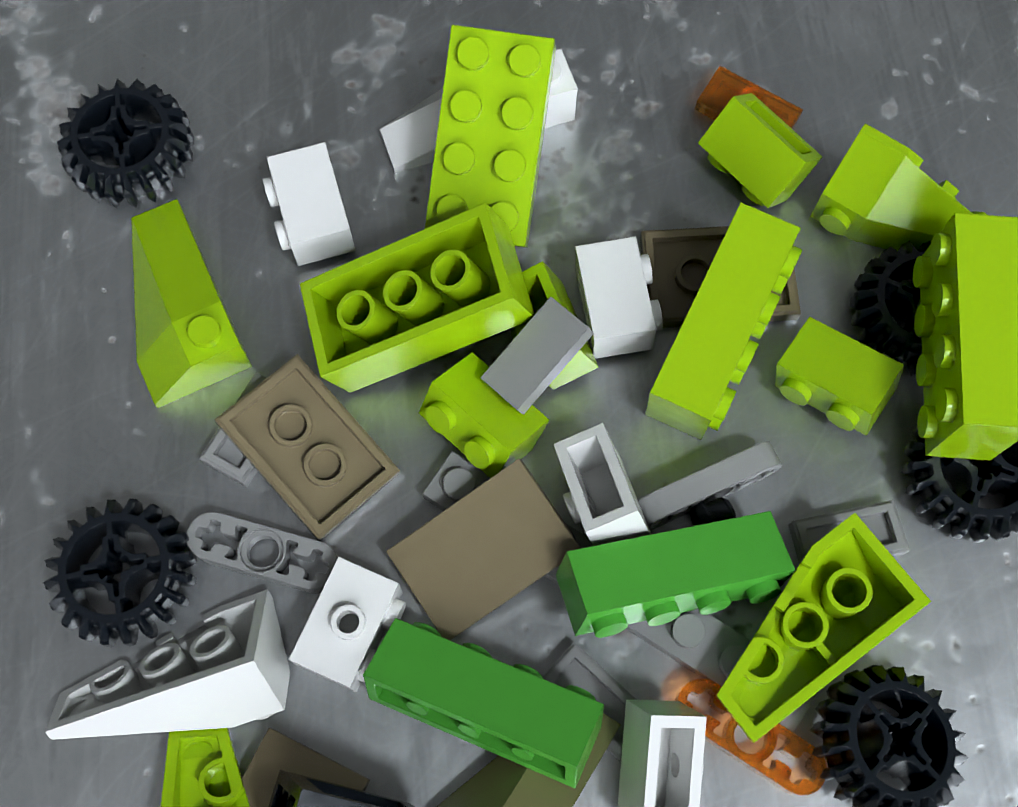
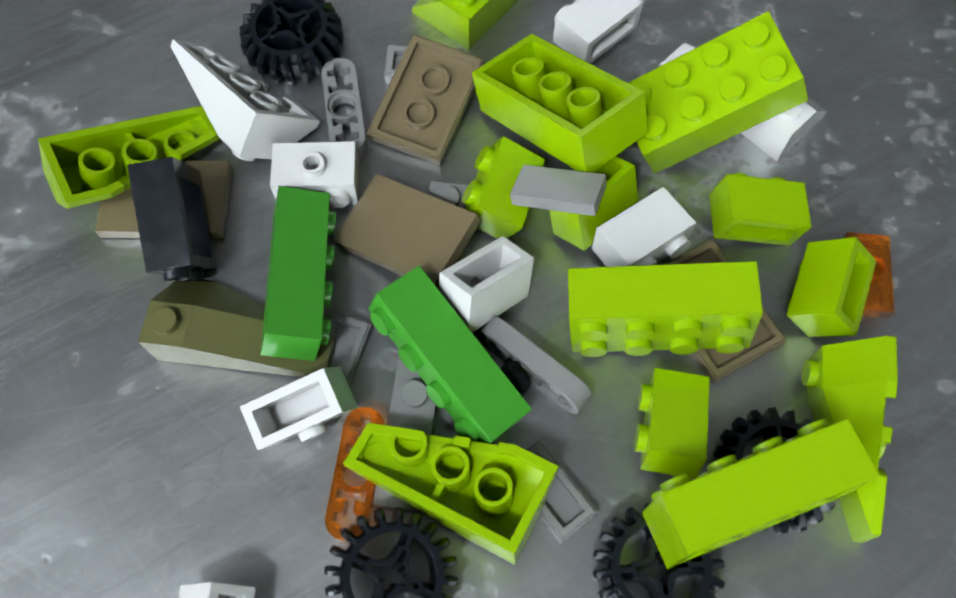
camera: 65 degrees right, 5 degrees down
none -> lime brick [709,173,812,246]

